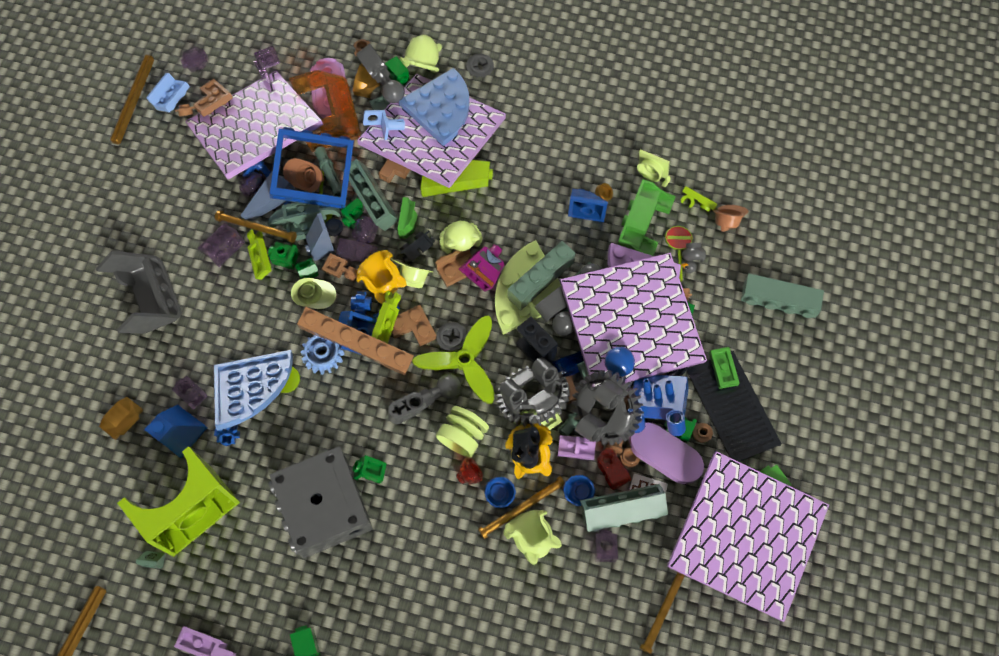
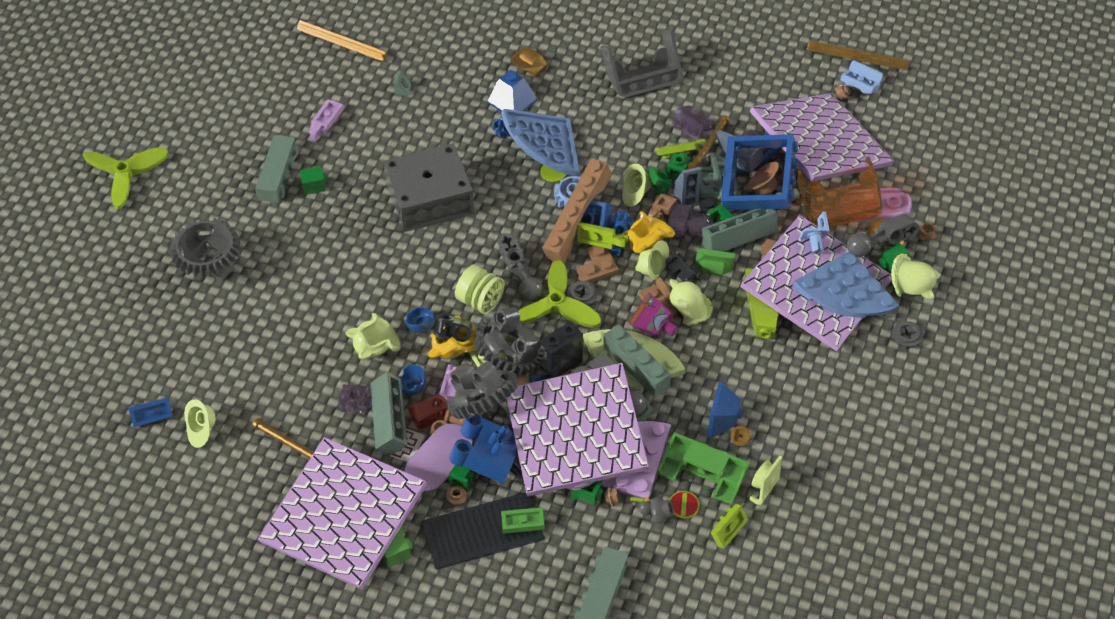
camera: 95 degrees right, 15 degrees down
lime piece [117,447,240,557] -> none
clear purple brick [172,375,207,410] -> none
clear purple head [181,46,208,72] -> none
medium nougat plate [193,79,233,117] -> none
clear purple bracket [254,46,280,84] -> none
green bracket [353,455,387,484] -> none
clear red brick [456,457,483,484] -> none
pearl gold bar [478,476,565,539] -> none
blue hair [604,347,635,377] -> none
nougat piece [713,205,749,232] -> none

